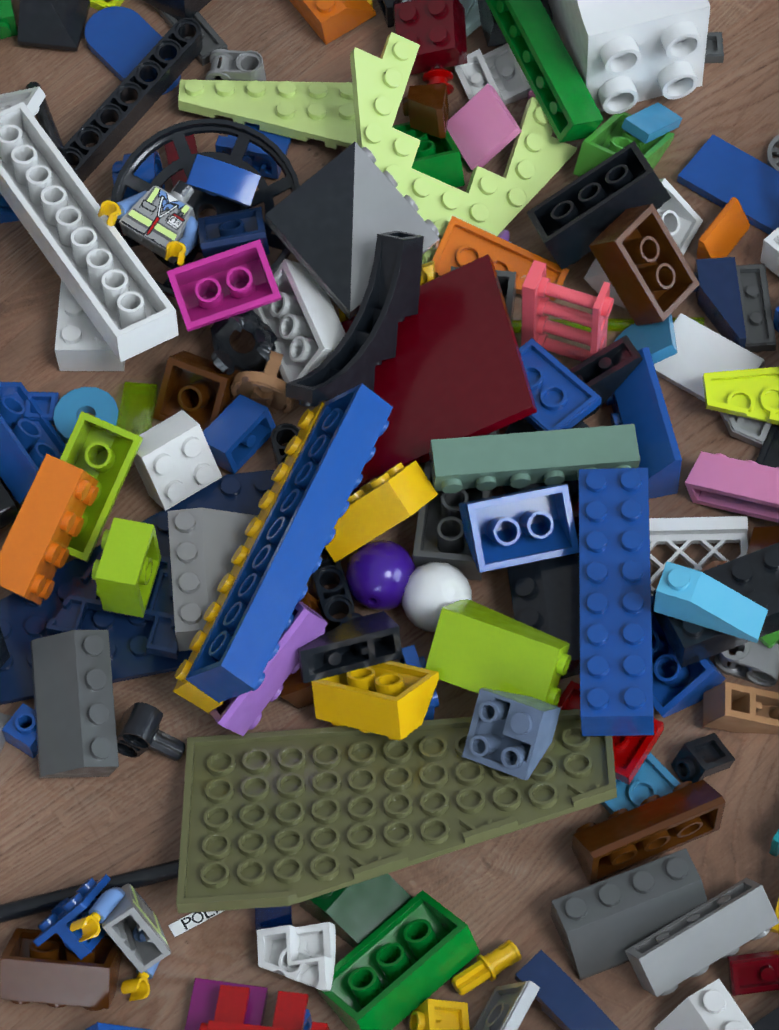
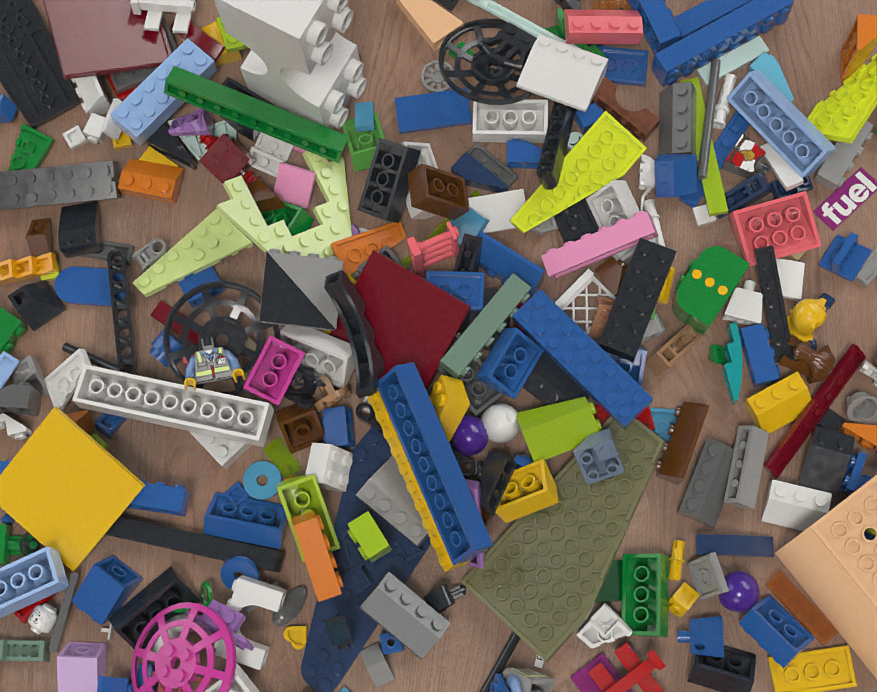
camera: 40 degrees left, 15 degrees up
blue slope [186,154,261,207] -> none
dark blue slope [198,207,270,258] -> none
medium azure slope [654,561,768,643] -> none
black bracket [671,733,735,783] -> none
orange slope [697,197,750,259] -> none

